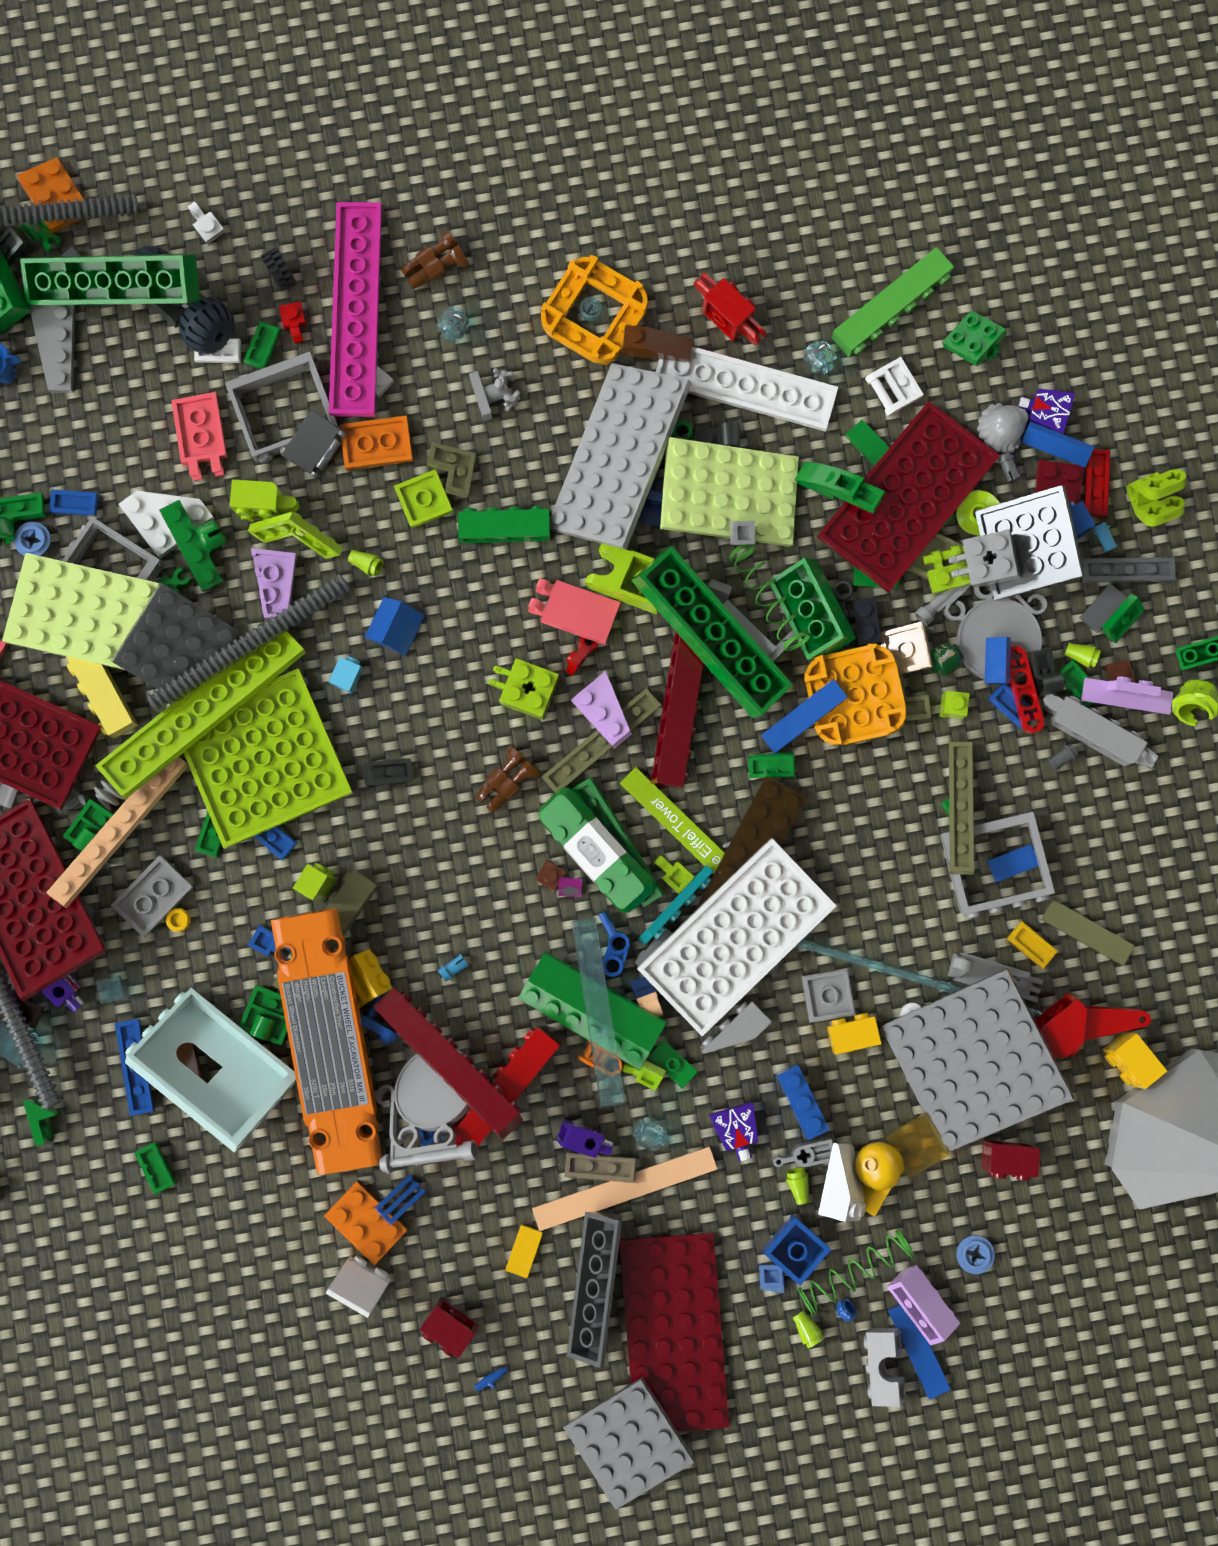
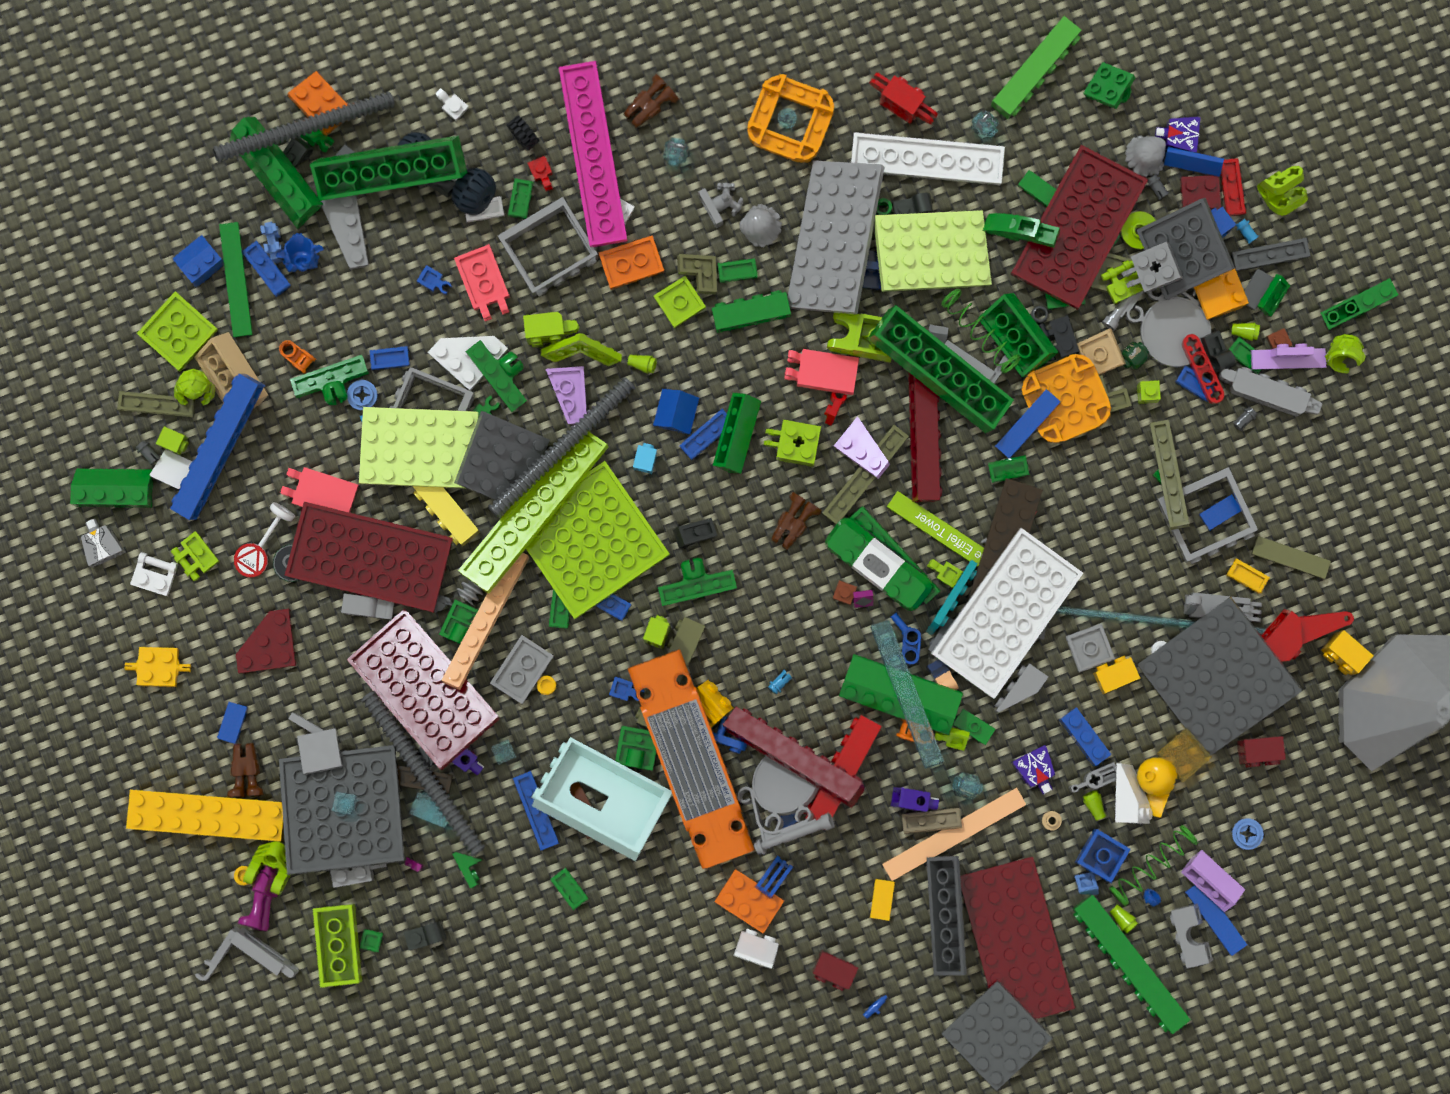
camera: 10 degrees left, 0 degrees up
dark grey piece [281,410,347,478] -> none
reddish brown slope [623,325,692,362] -> none
light grey plate [730,521,755,545] -> none
white plate [865,357,924,417] -> none
blue tile [985,637,1011,684] -> none
none -> blue plate [417,265,452,295]
none -> green plate [658,558,737,606]
none -> blue tile [679,409,727,461]
none -> green brick [712,393,761,474]
none -> green tile [718,258,758,283]
none -> light grey hair [740,204,782,247]
none -> tan plate [1042,811,1062,831]
none -> green brick [1072,894,1191,1035]
none -> light orange slope [1194,269,1249,320]

